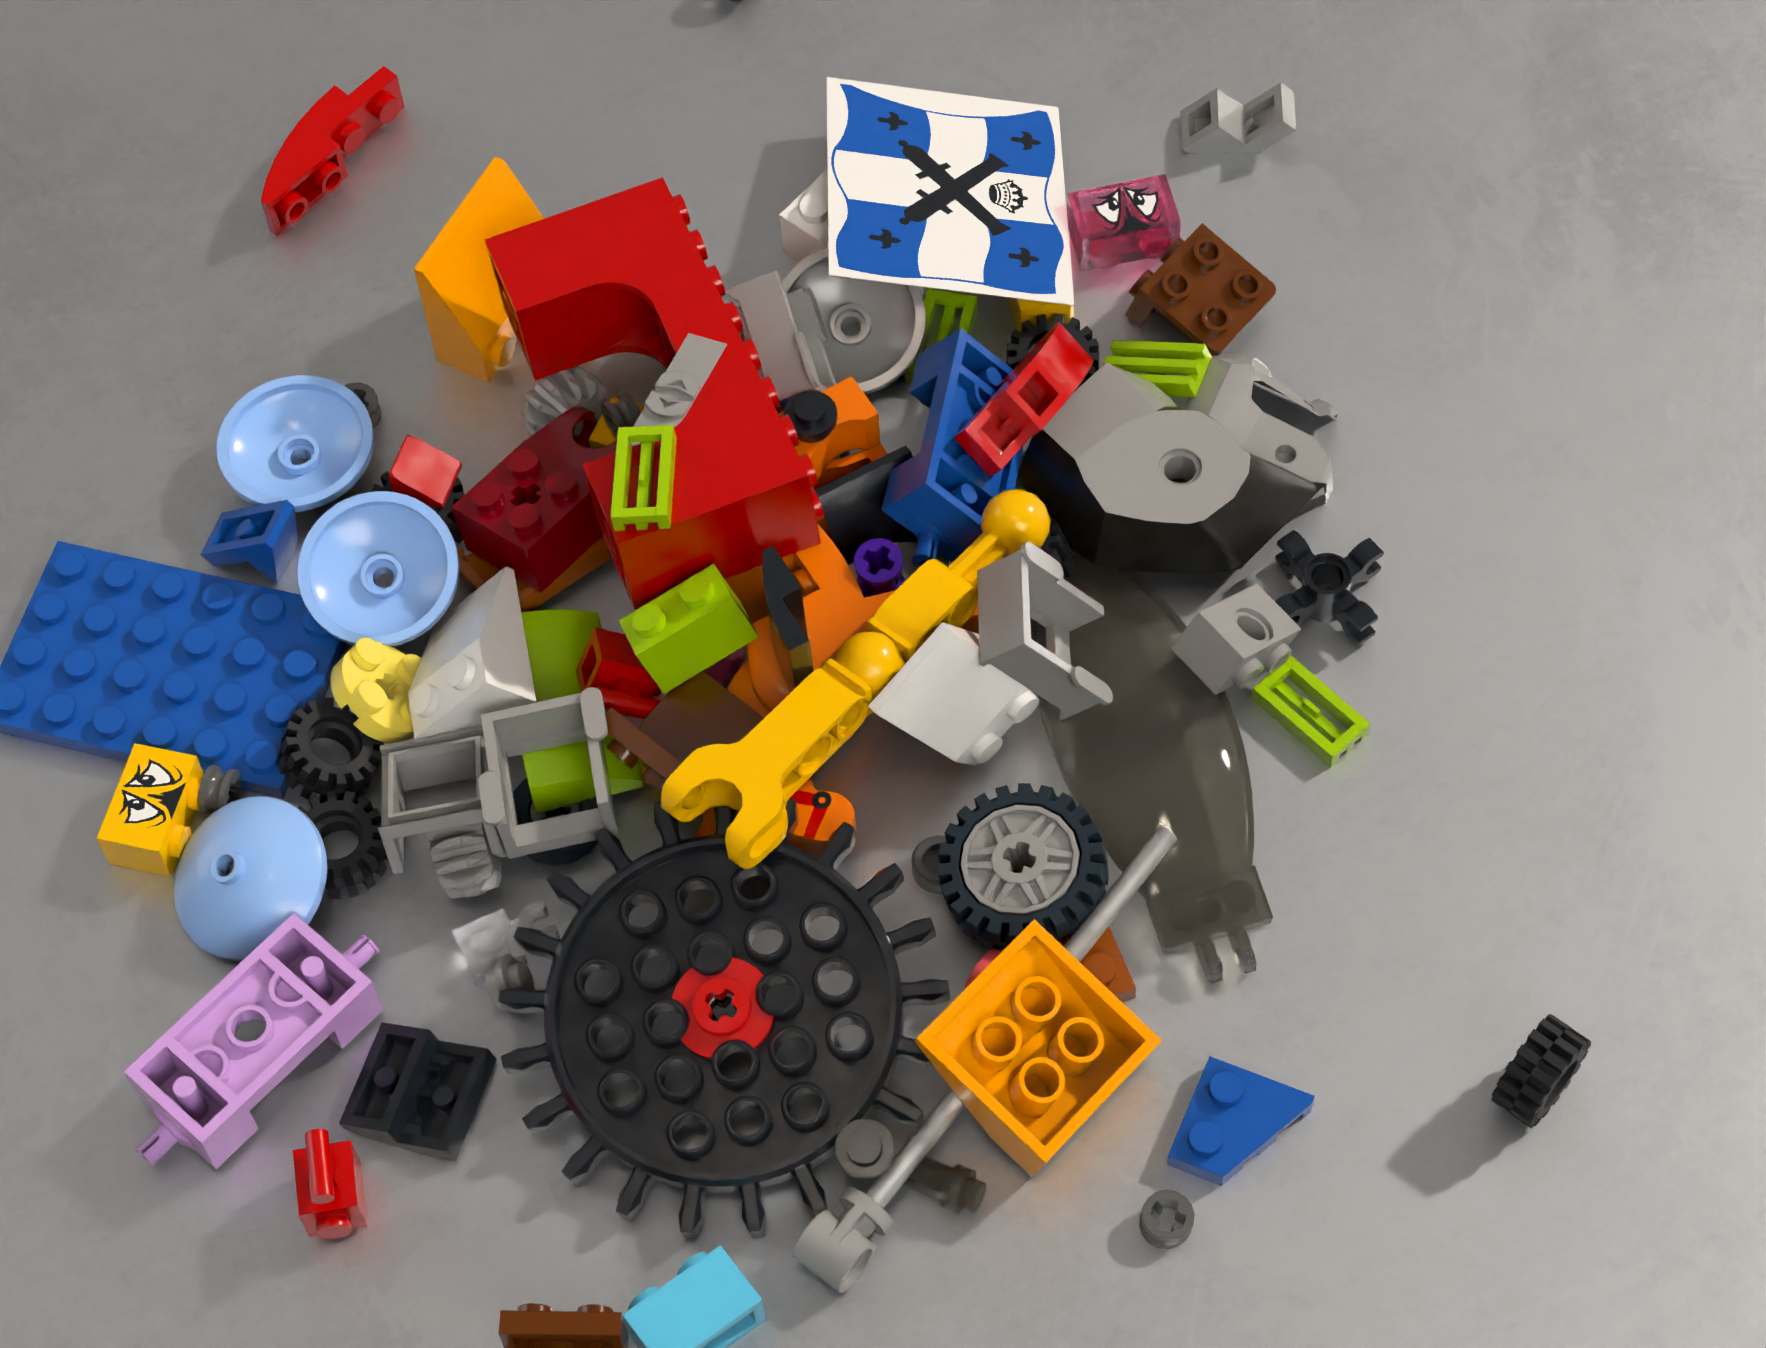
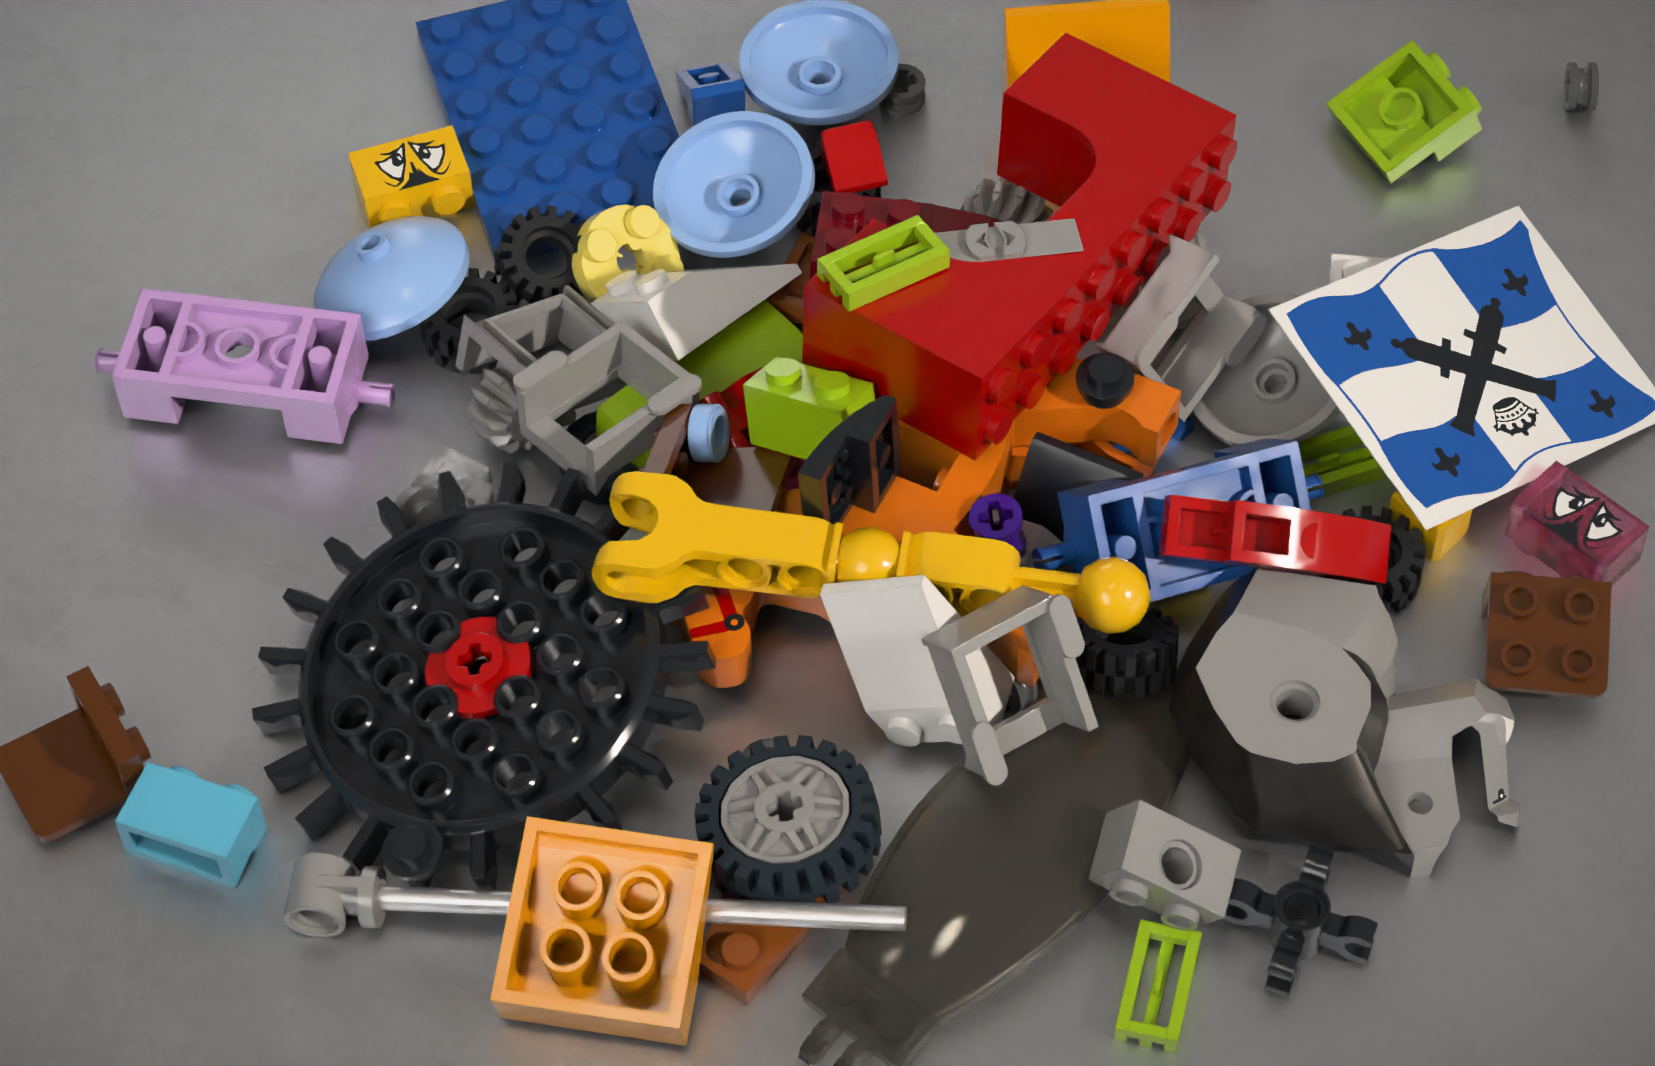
camera: 55 degrees right, 5 degrees down
dark grey bush [198,765,243,814] -> none
red brick [293,1129,367,1239] -> none
black slope [339,1022,497,1162] -> none
clear smoke animal [903,1156,986,1214] -> none
lime tile [1103,340,1212,397] -> none
none -> light blue tile [688,404,730,463]
none -> lime plate [1326,40,1482,184]

